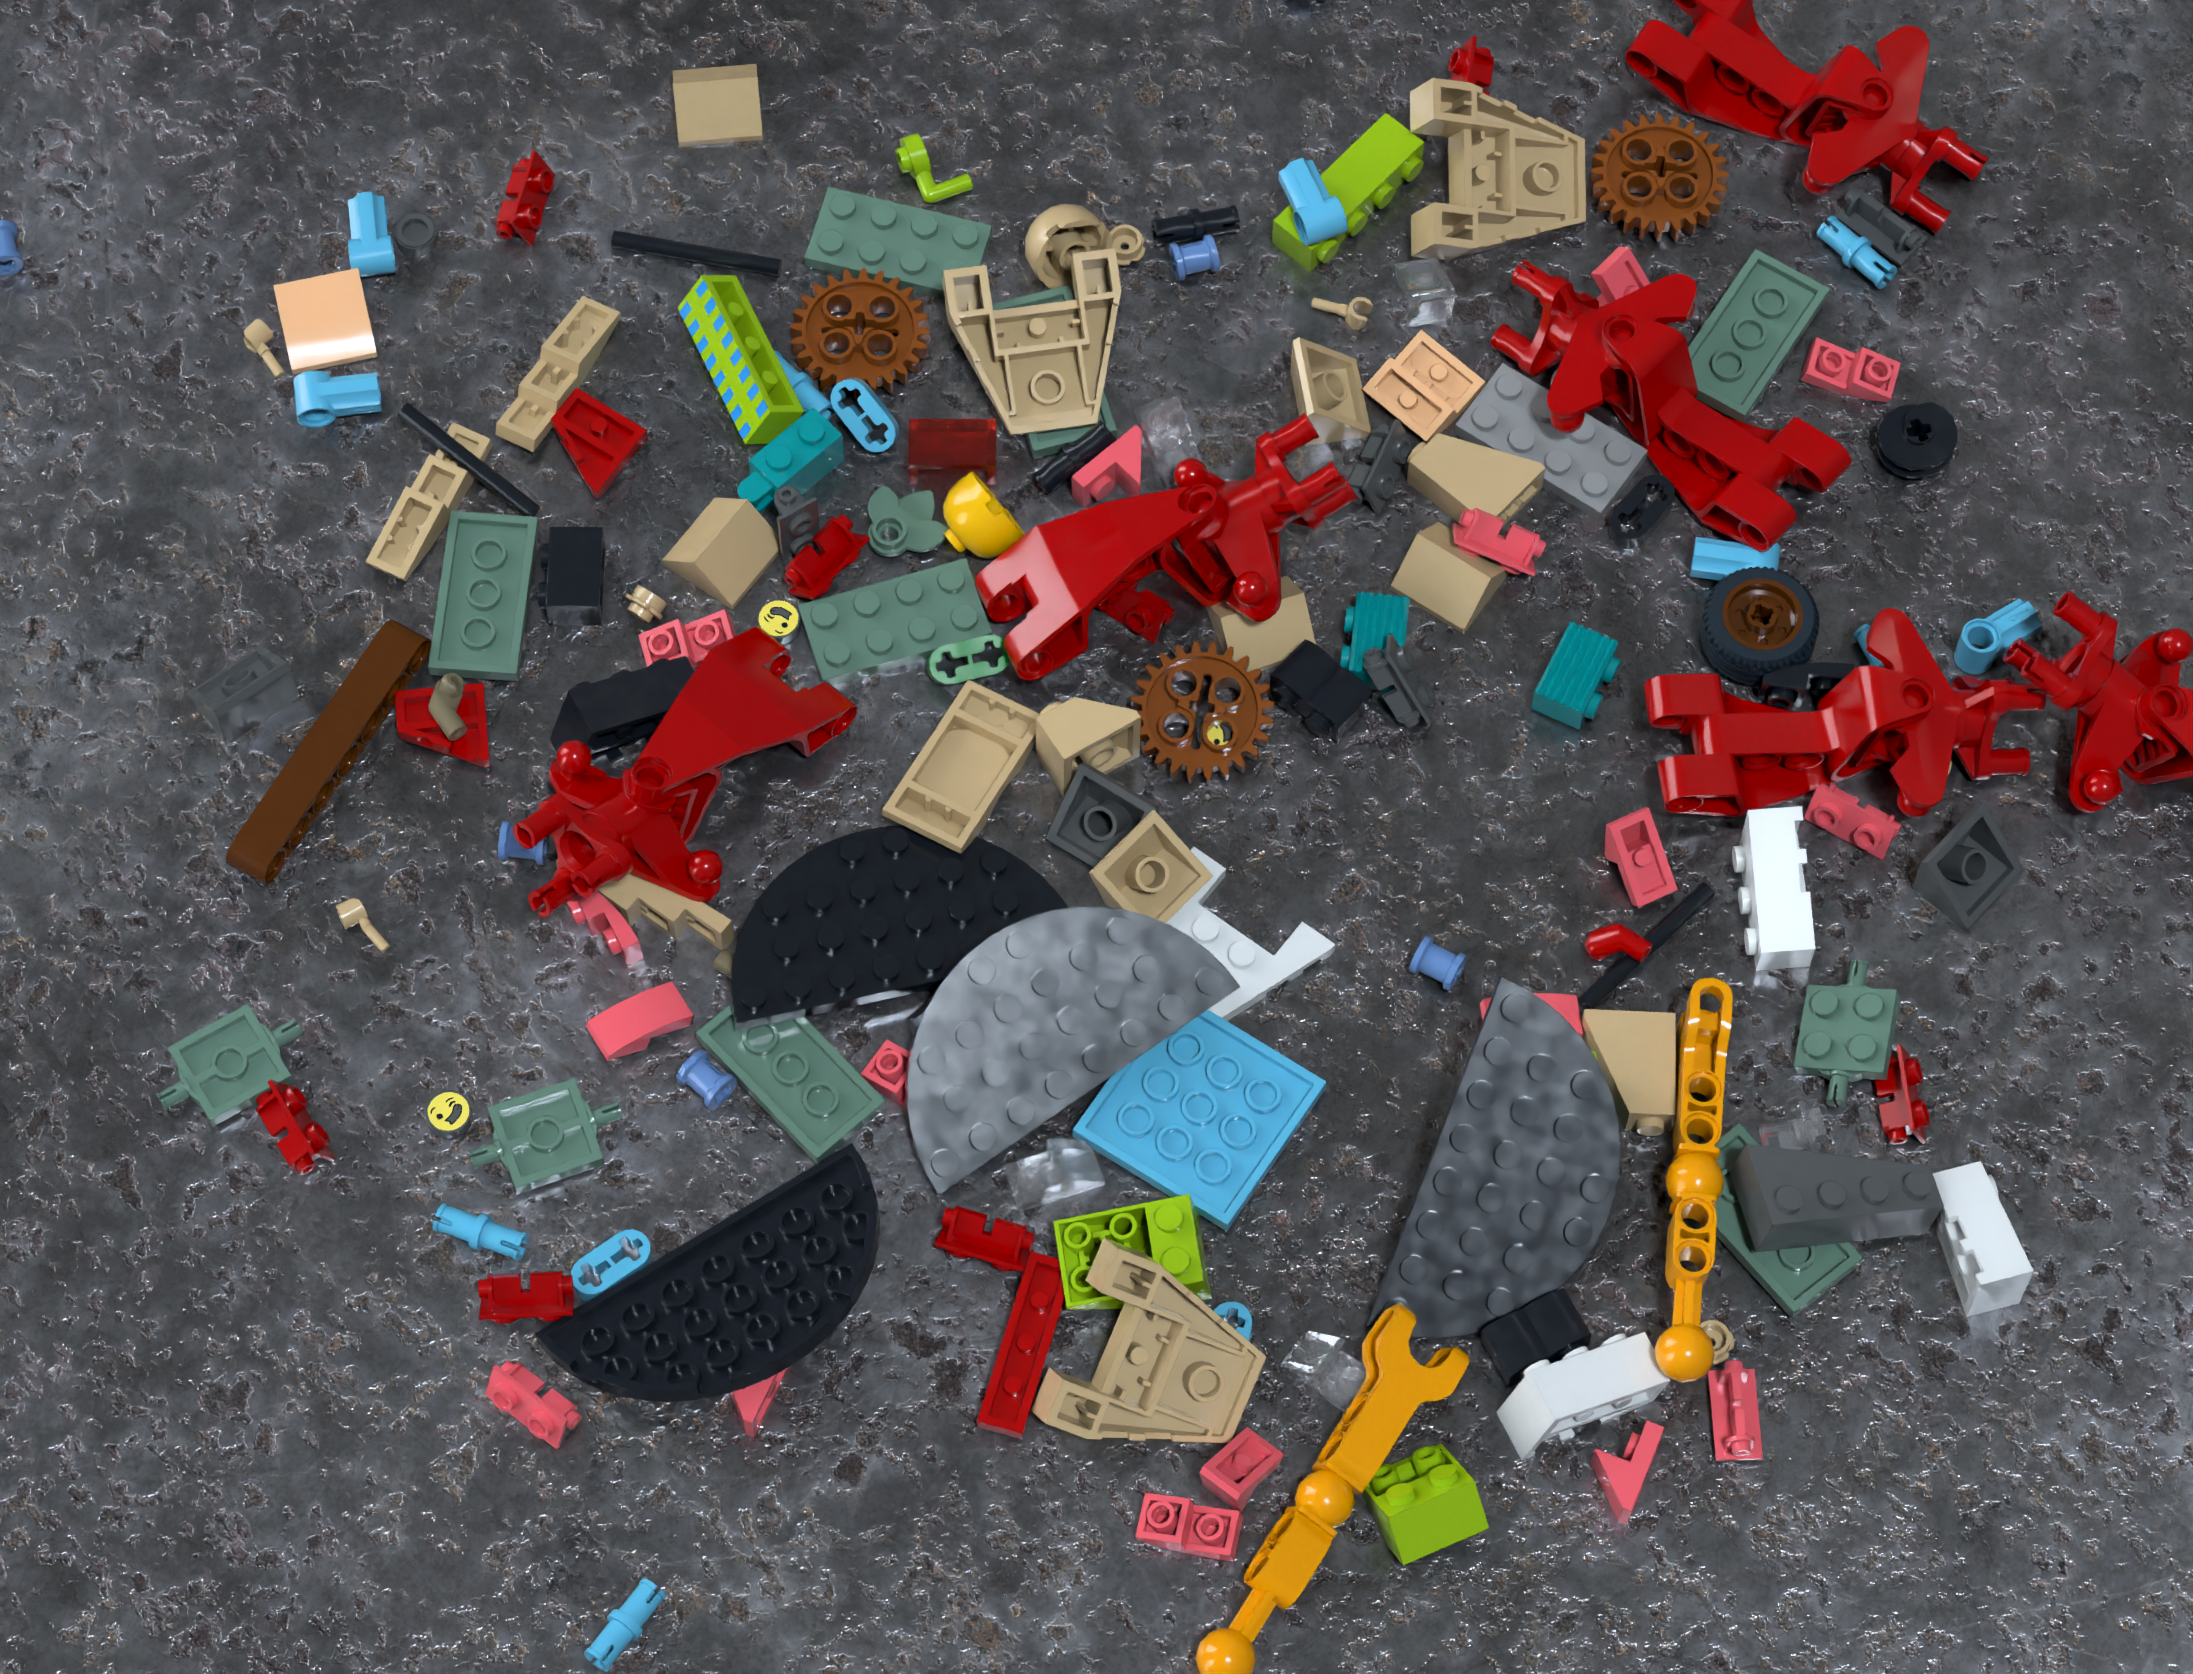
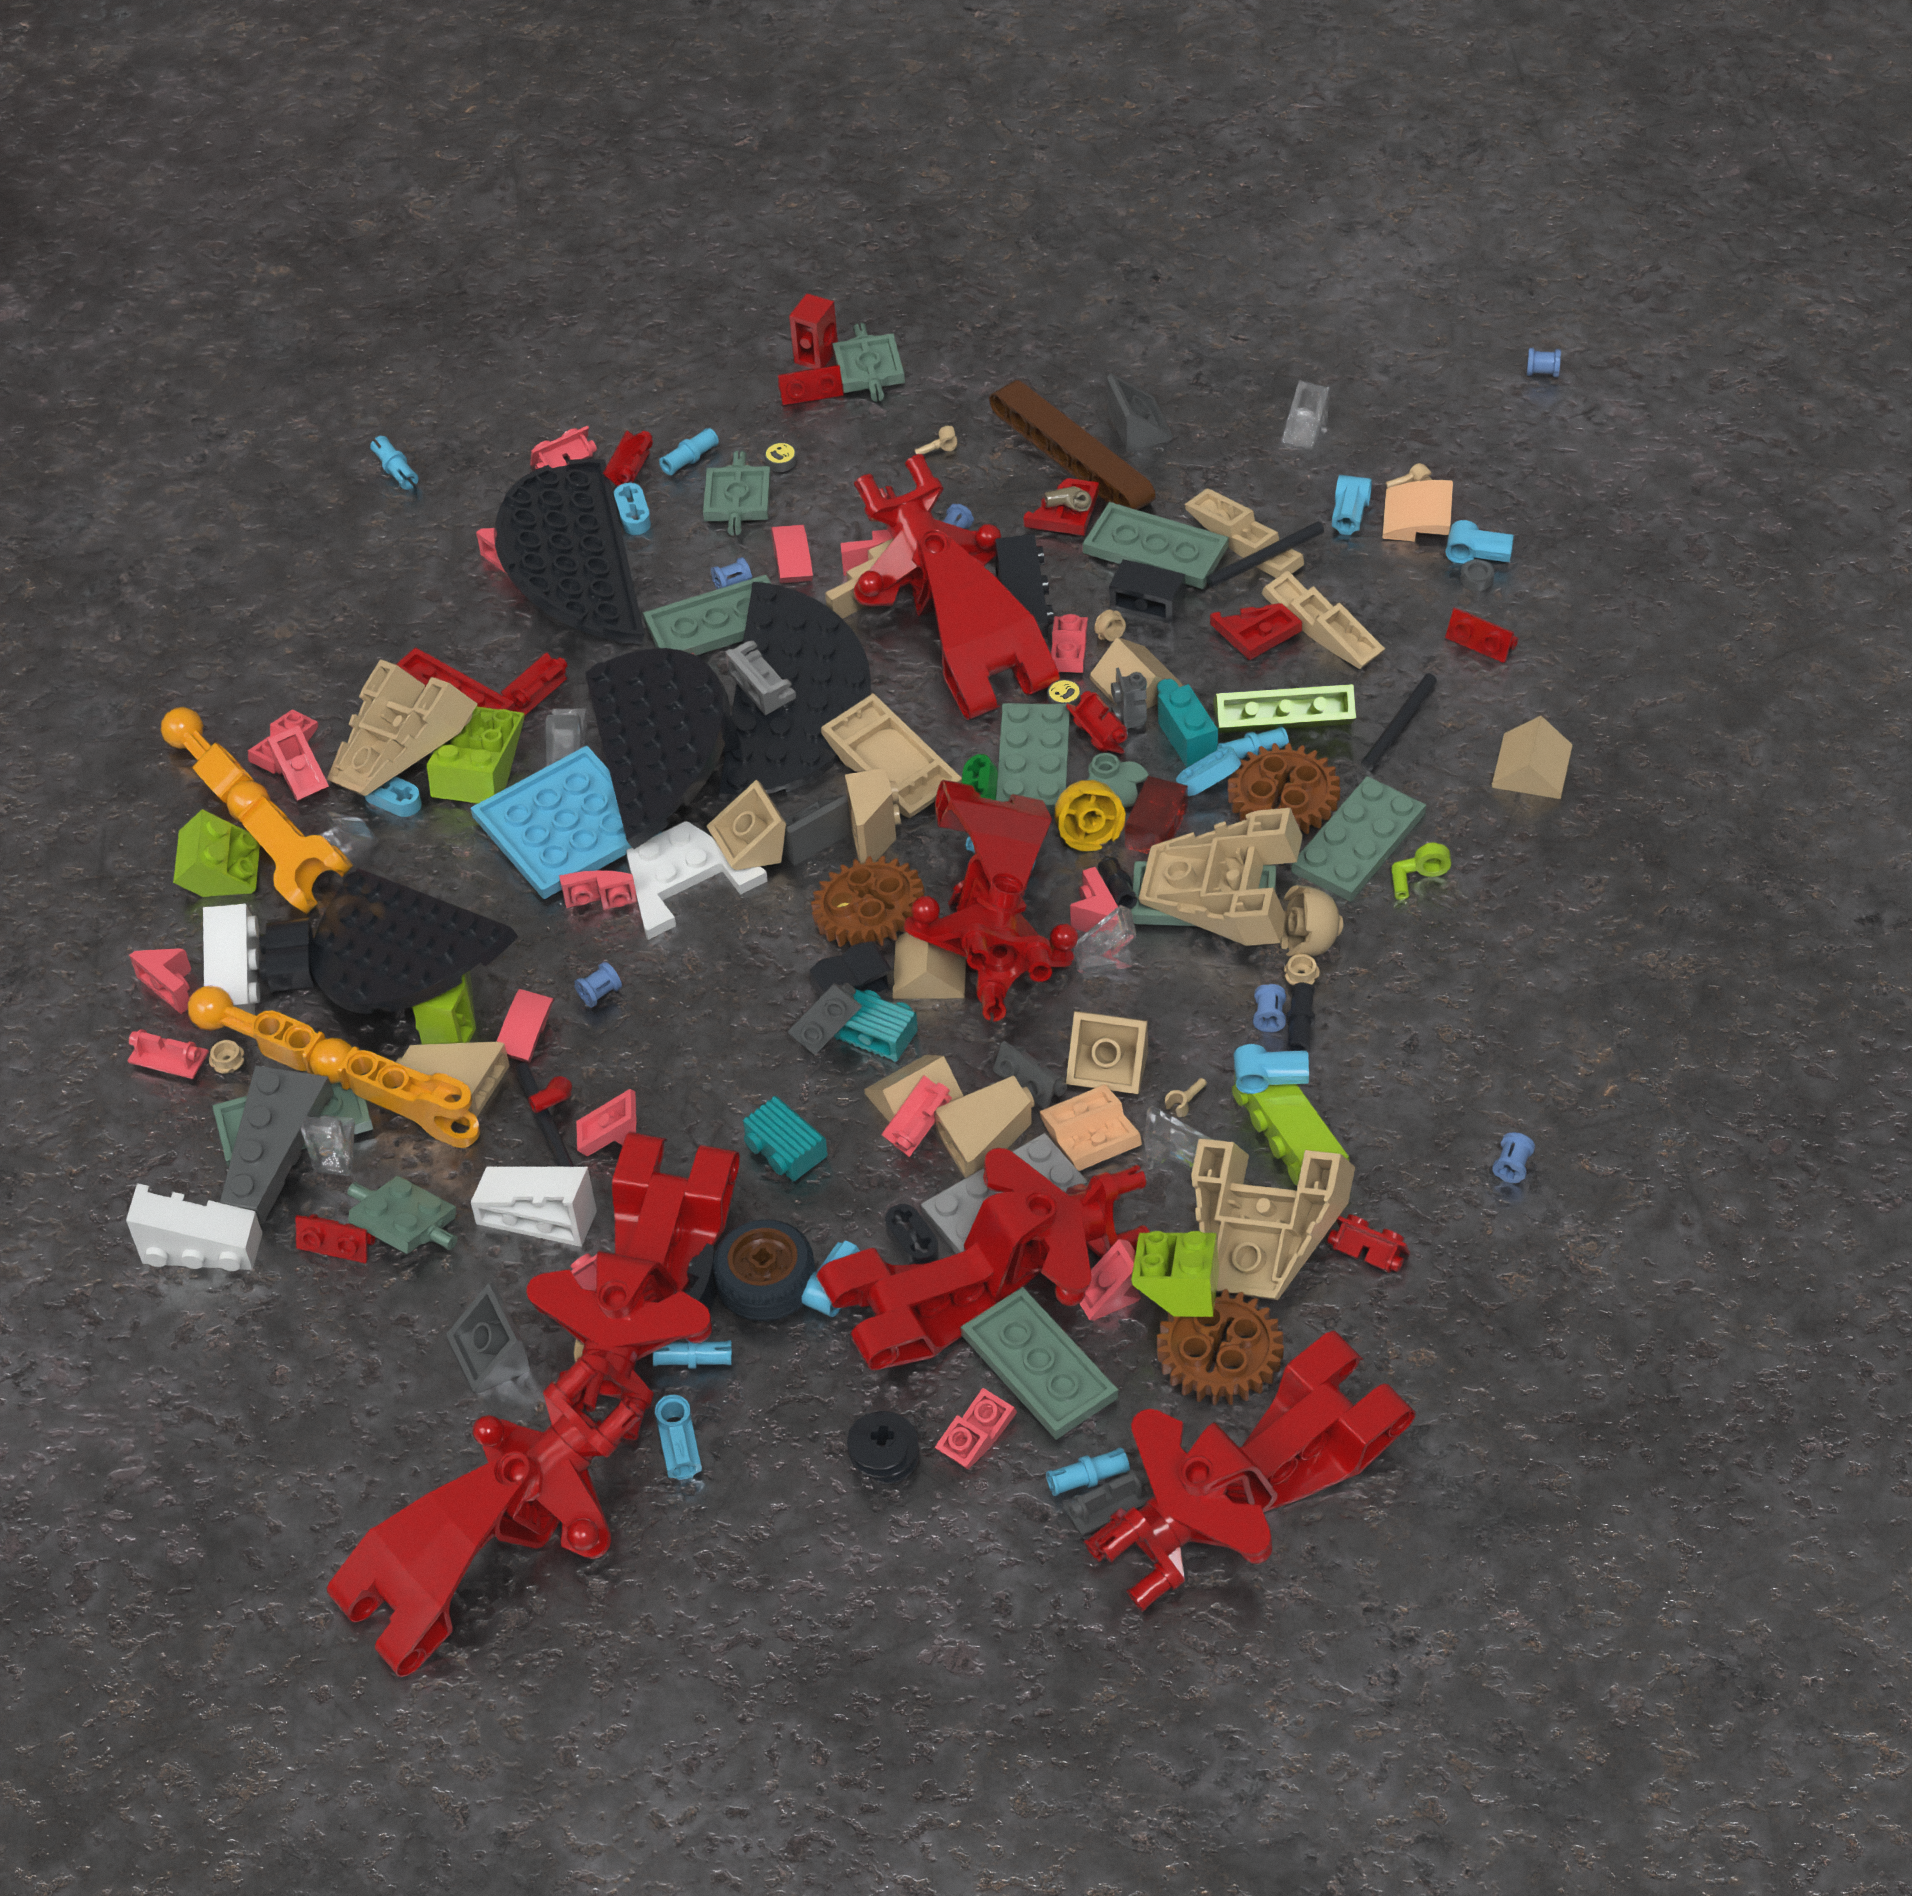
camera: 115 degrees right, 15 degrees down
none -> coral slope [559,870,637,910]
none -> light grey hinge [725,641,796,715]
none -> red brick [789,293,838,369]
none -> lime slope [1131,1231,1219,1317]
none -> clear slope [1281,380,1330,451]

